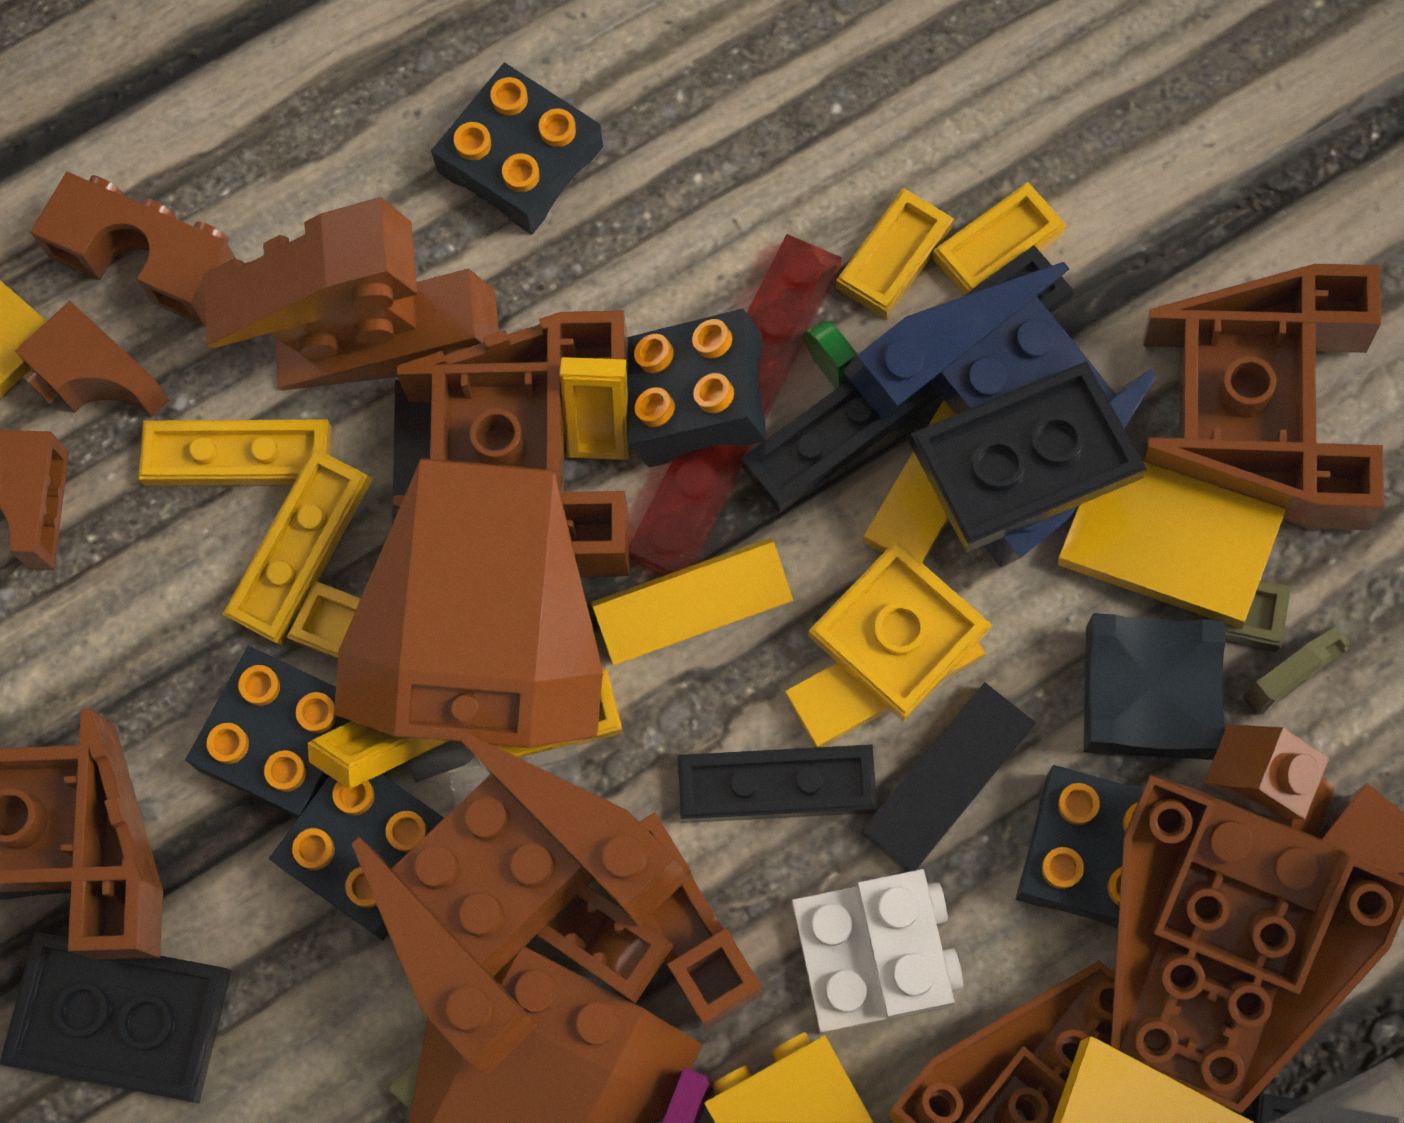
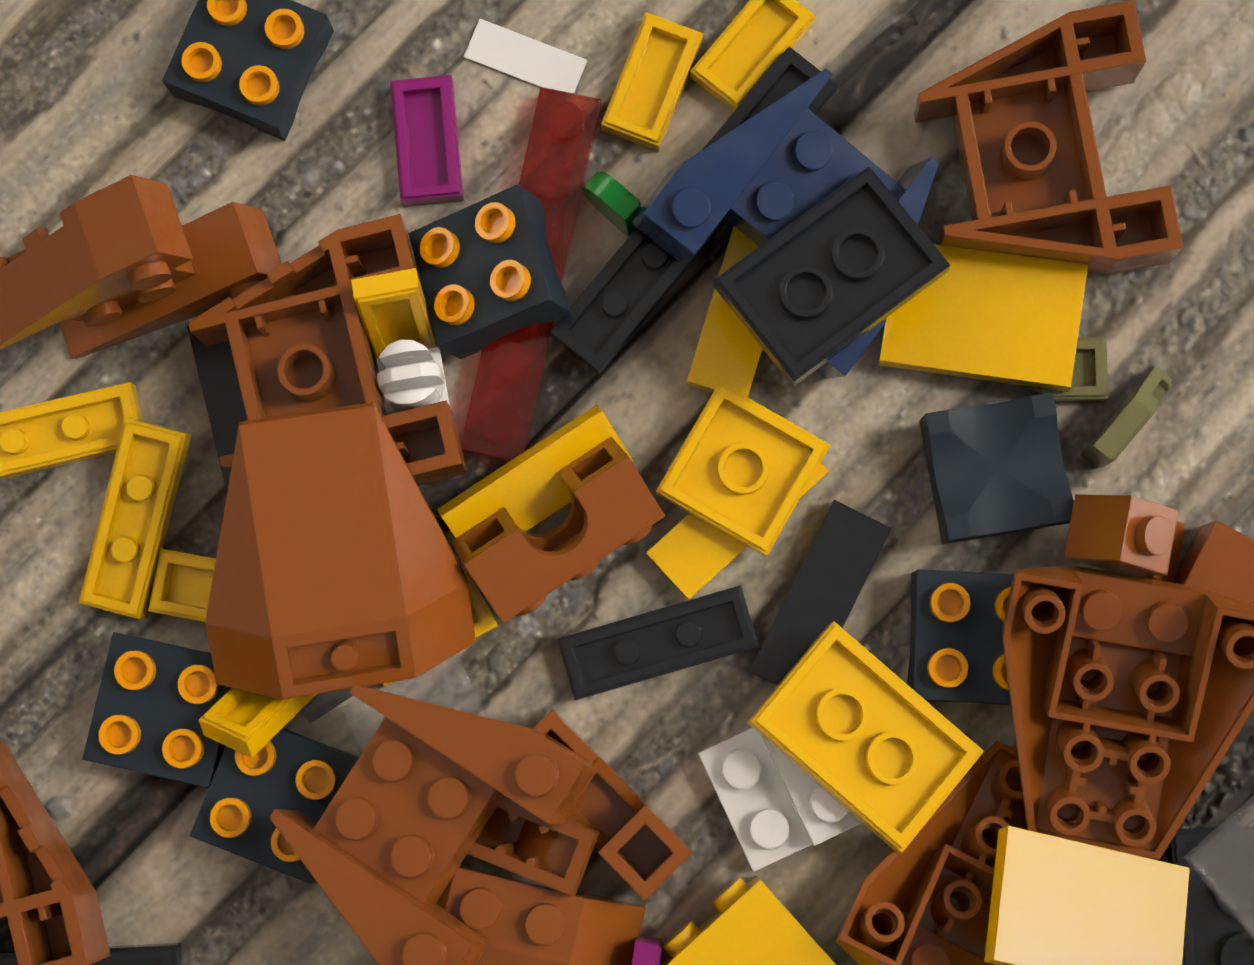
camera: 15 degrees left, 10 degrees up
none -> white arm [376,340,450,415]
none -> magenta tile [390,75,464,207]
none -> dark orange arch [451,437,665,624]
none -> white sticker [464,19,588,99]
none -> yellow tile [747,621,984,853]

